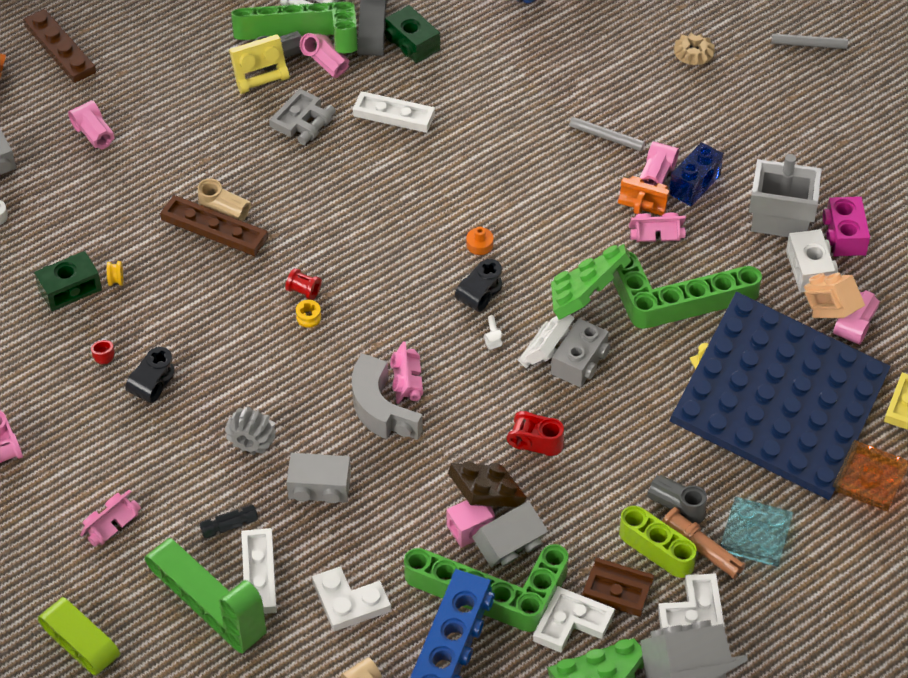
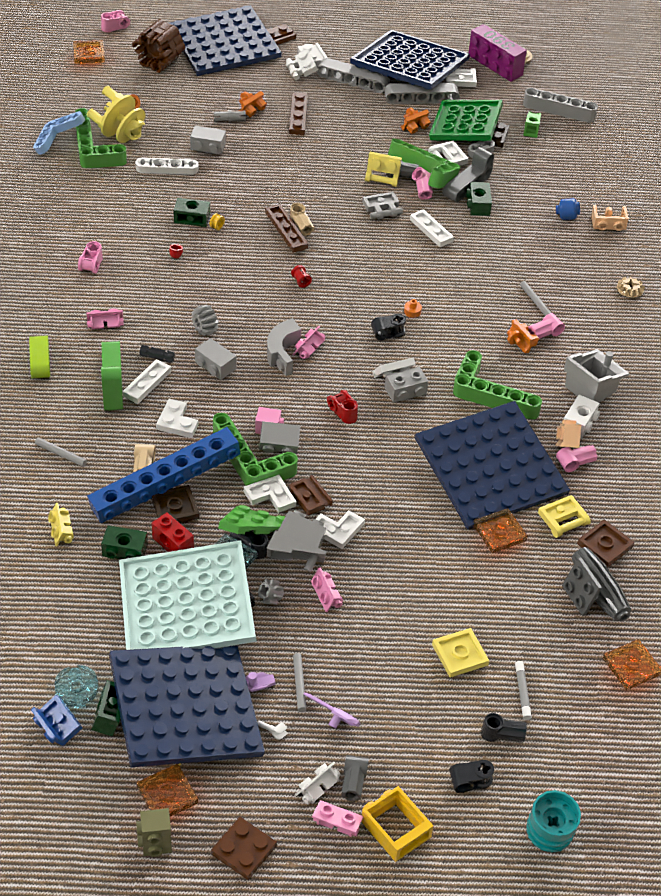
camera: 35 degrees right, 5 degrees down
bright pink piece [68,101,115,150] -> none
black piece [125,347,175,403] -> none
yellow bush [296,300,321,328] -> none
dark brown plate [448,462,527,507] -> none
white hand [484,315,502,350] -> none
bright green plate [551,244,631,320] -> none
lime beam [619,506,697,578] -> none
bright pink hinge [629,213,686,243] -> none
dark grey piece [647,475,707,524] -> none
nougat pin [662,507,746,580] -> none
clear blue brick [669,142,724,207] -> none
clear light blue plate [720,497,793,567] -> none
dark pink brick [822,196,870,256] -> none

